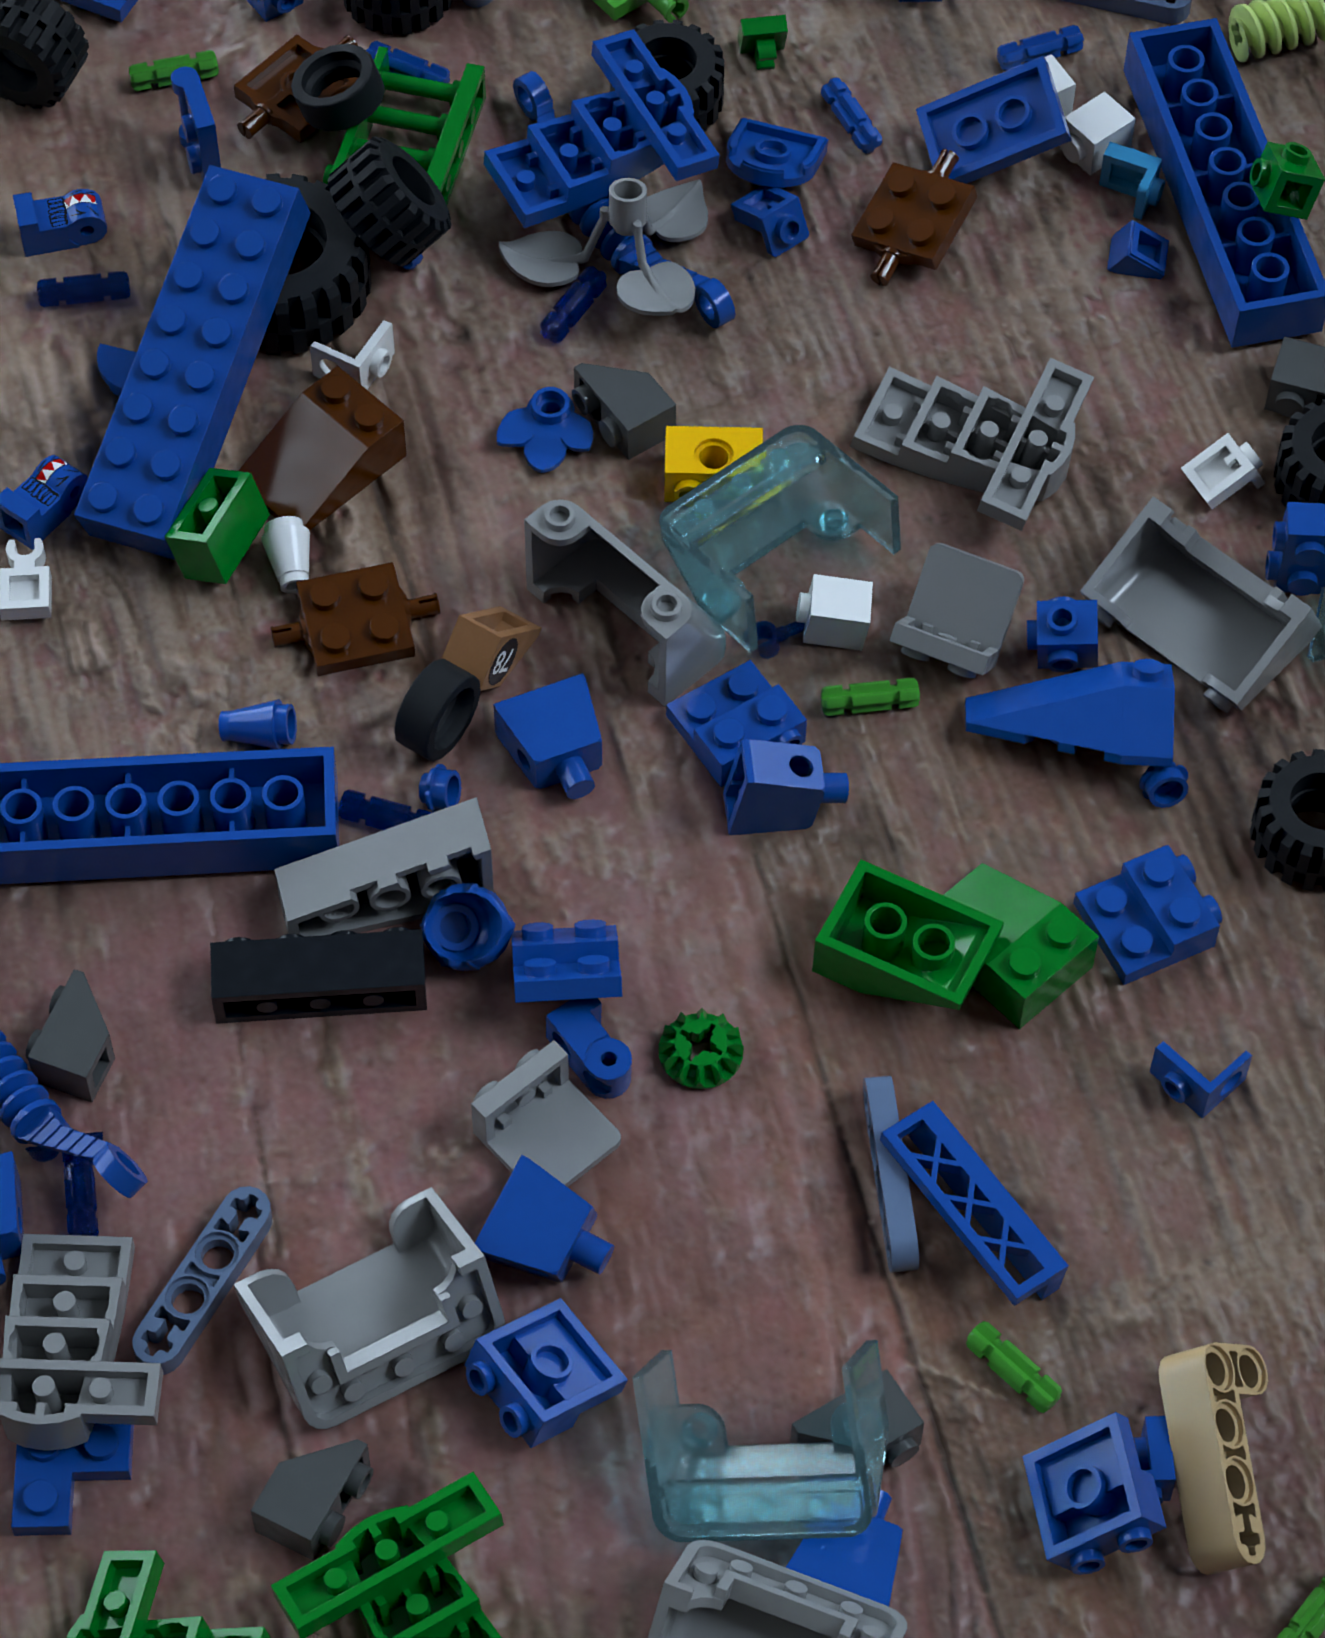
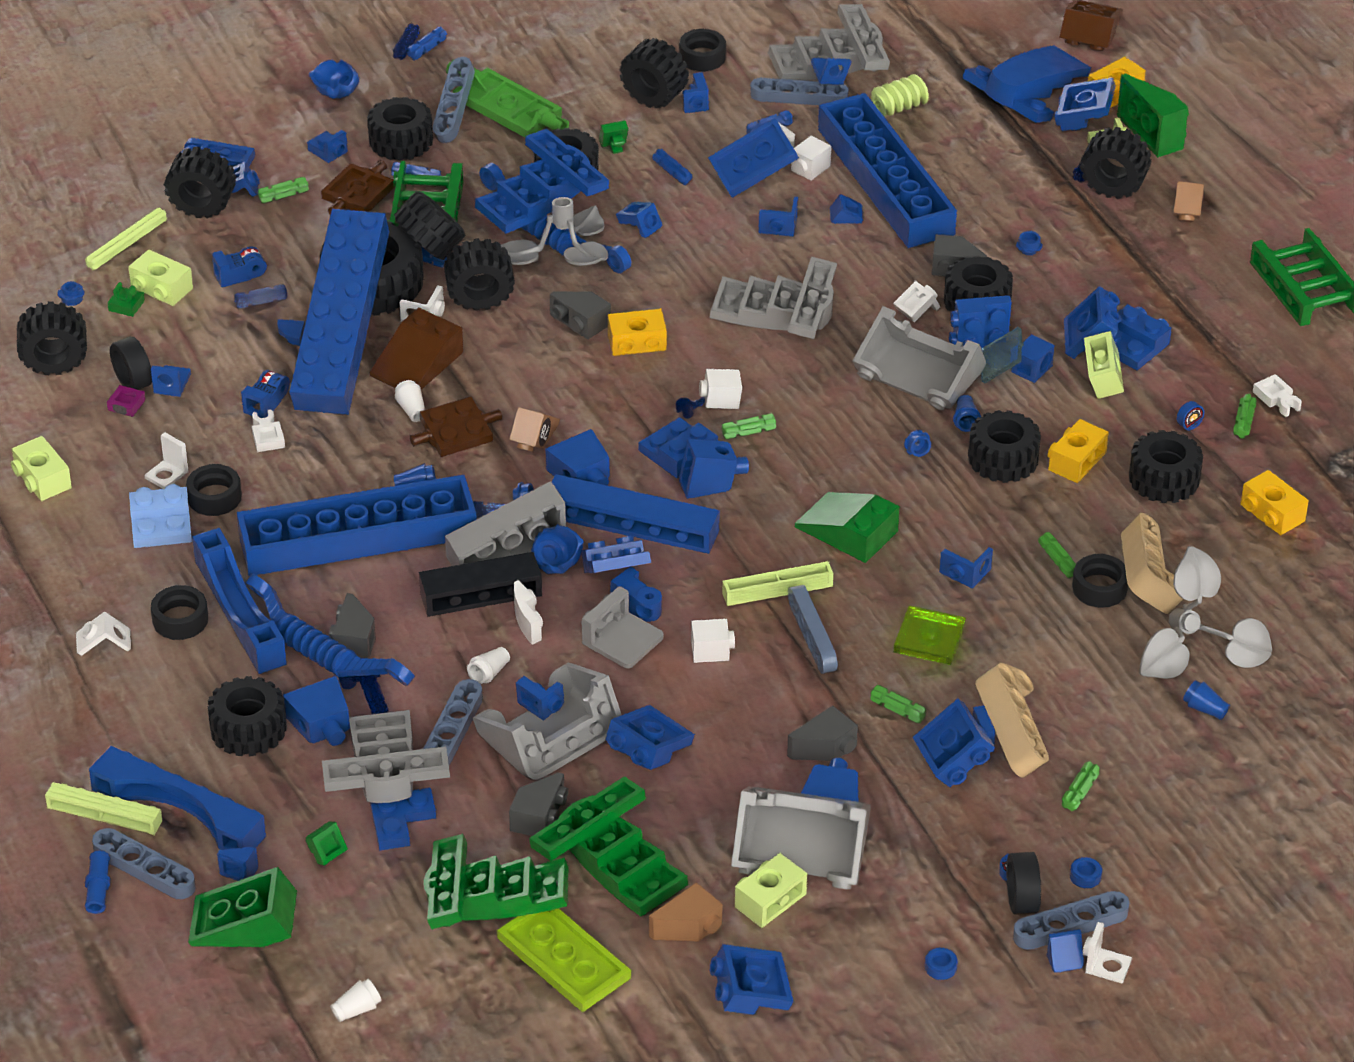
camera: 10 degrees left, 15 degrees down
green brick [165,468,270,584] -> none
blue plate [171,66,221,181] -> none
black tyre [291,44,385,132] -> none
black tyre [394,659,481,761] -> none
blue torso [475,1155,614,1283] -> none
blue plate [496,387,593,473] -> none
light grey windscreen [524,499,726,707] -> none
clear blue axle [540,266,607,343] -> none
clear light blue windscreen [632,1340,889,1542] -> none
green gear [658,1008,744,1089] -> none
clear light blue windscreen [659,425,901,653] -> none
blue tile [725,118,829,188] -> none
green slope [812,859,1004,1010] -> none
reddish brown plate [851,149,978,286] -> none
blue fence [880,1101,1069,1306] -> none
light grey bracket [889,543,1024,678] -> none
blue wedge [965,659,1175,767] -> none
blue brick [1027,596,1098,672] -> none
blue plate [1073,845,1222,985] -> none
dark azure bracket [1099,142,1165,220] -> none
green brick [1250,141,1325,220] -> none
none -> blue bracket [232,162,260,197]
none -> black tyre [444,238,515,311]
none -> white cone [467,647,510,684]
none -> white slope [514,580,543,645]
none -> blue bracket [516,676,564,721]
none -> blue brick [552,474,720,554]
none -> white brick [691,619,735,663]
none -> yellowish green piece [722,561,833,606]
none -> blue bracket [759,196,798,236]
none -> clear neon green plate [893,605,966,665]
none -> blue cone [953,395,981,432]

